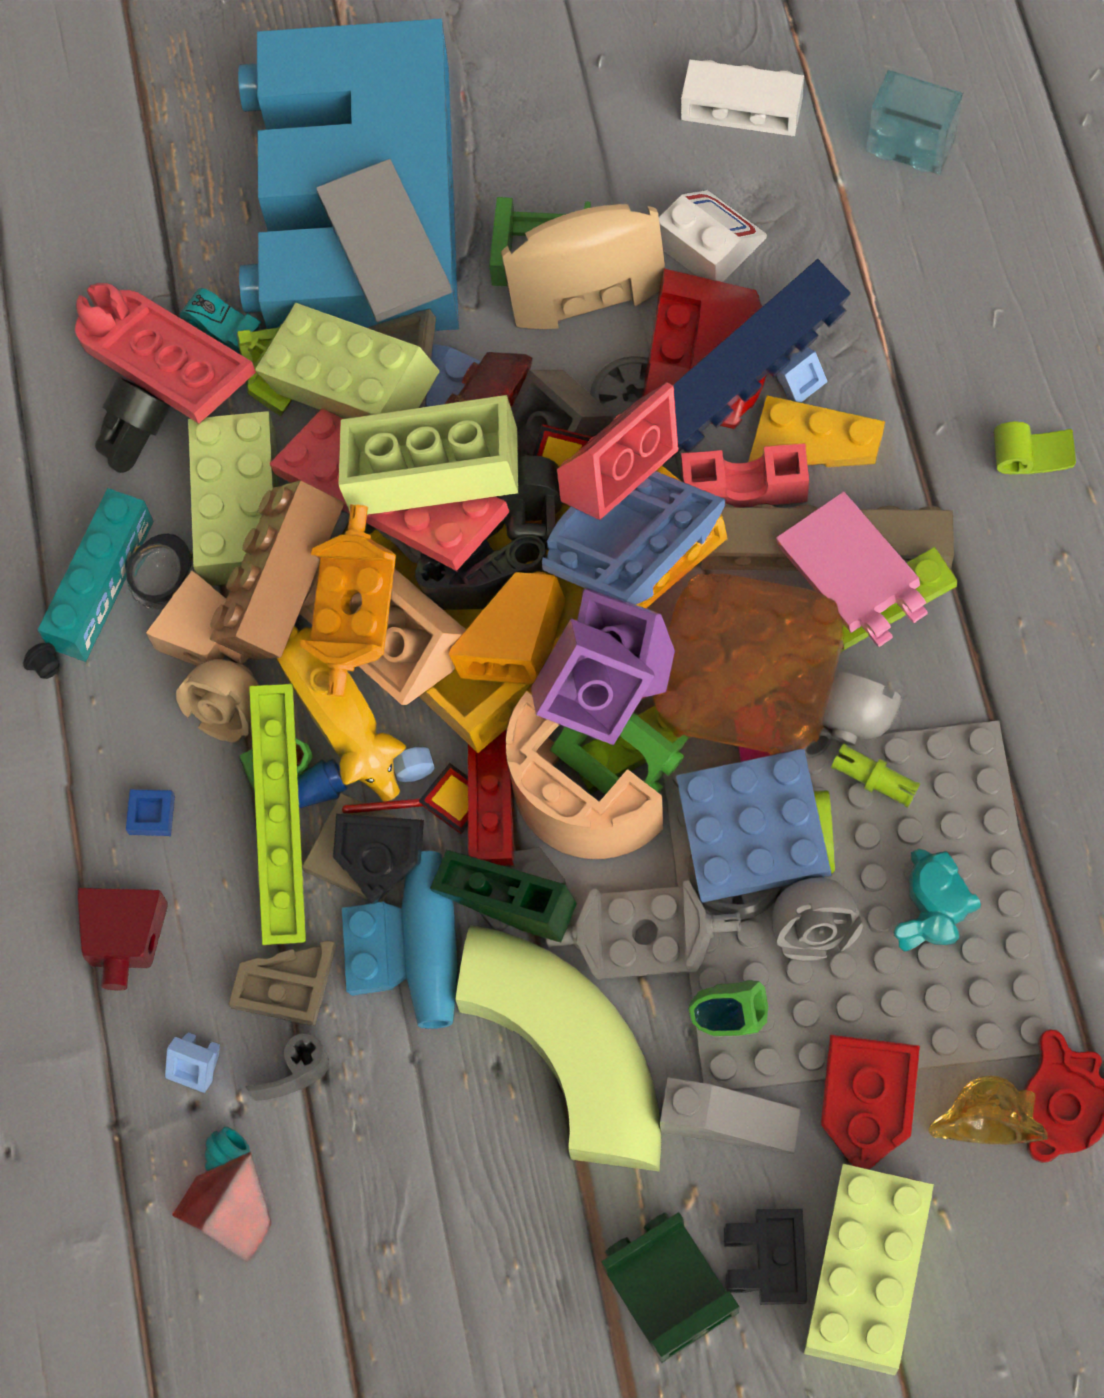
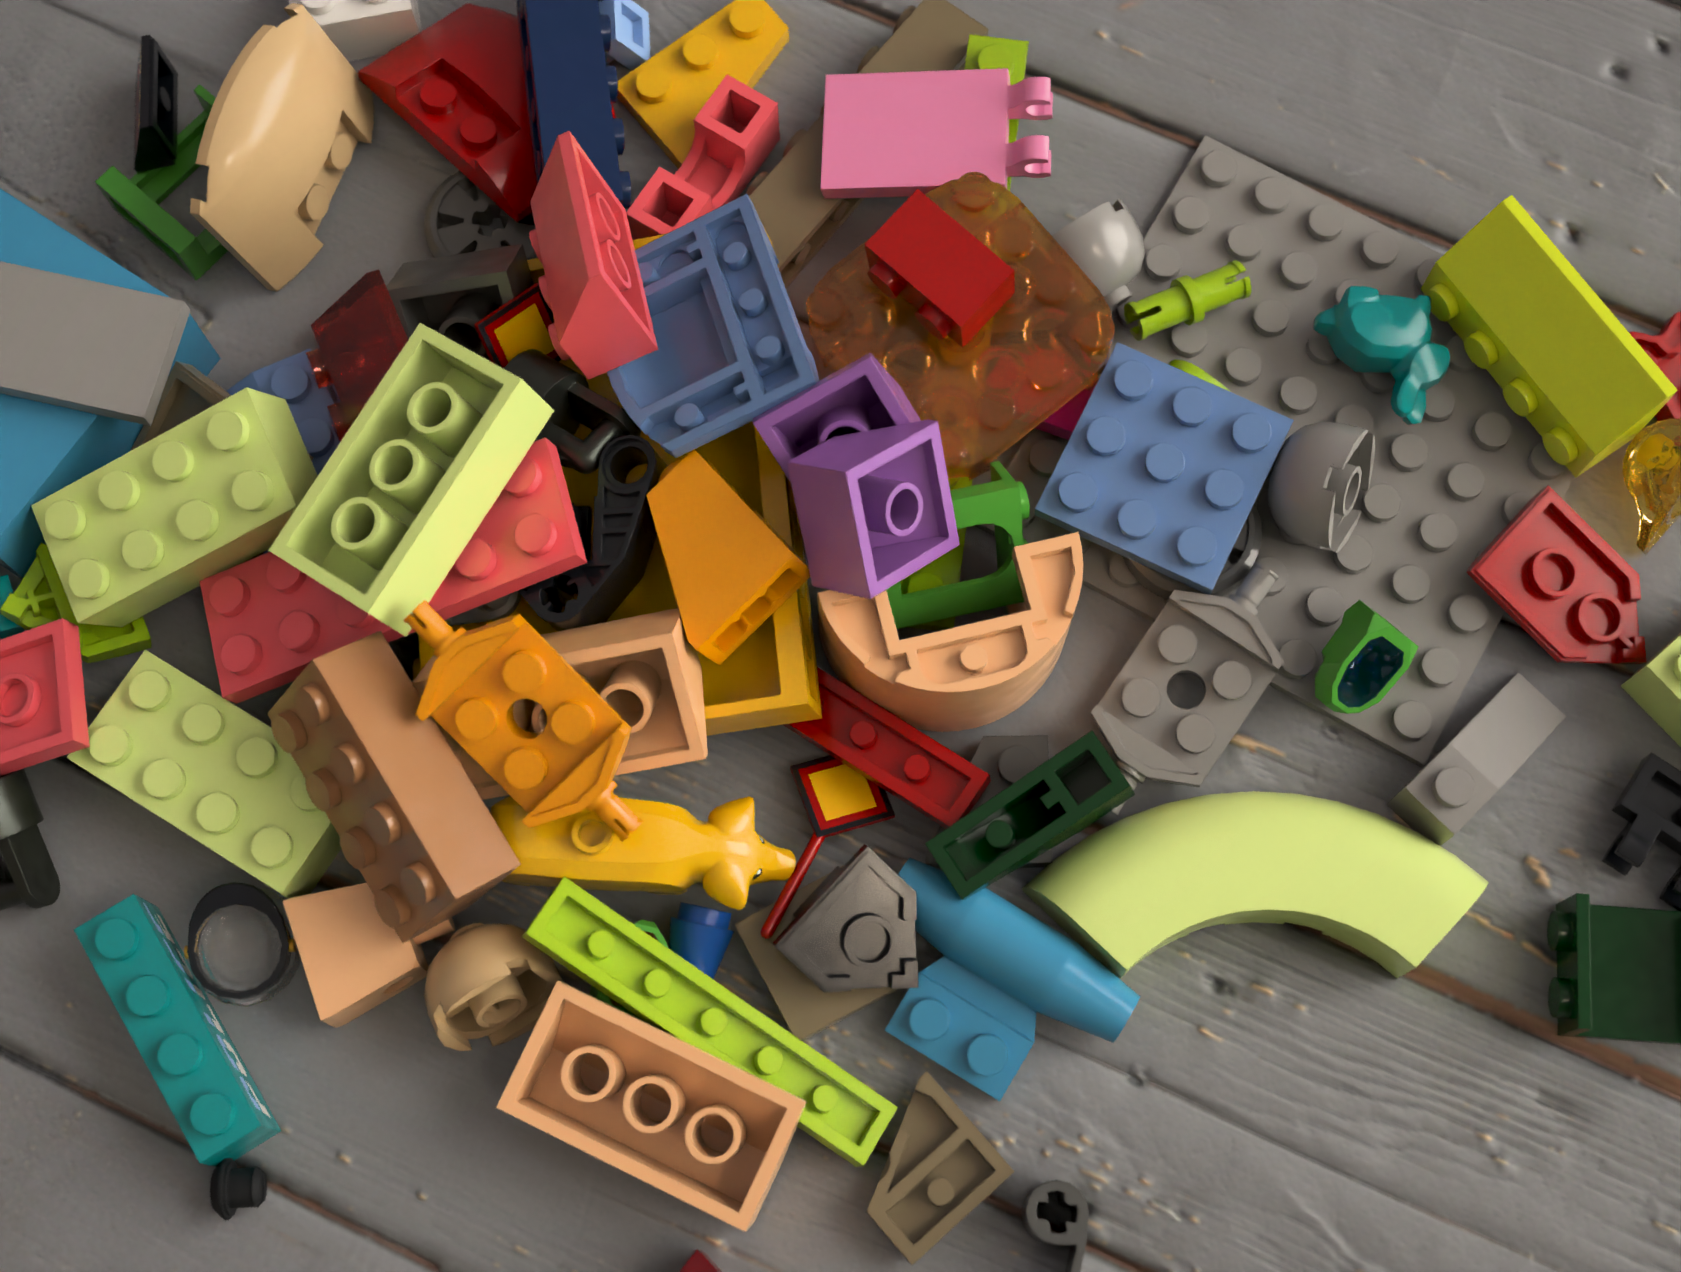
camera: 60 degrees left, 5 degrees up
blue plate [126,789,175,836] -> none
light blue tile [393,747,435,782] -> none
none -> black slope [134,35,178,173]
none -> light nougat slope [496,980,807,1232]
none -> red brick [864,189,1015,348]
none -> neon yellow slope [1420,195,1678,478]

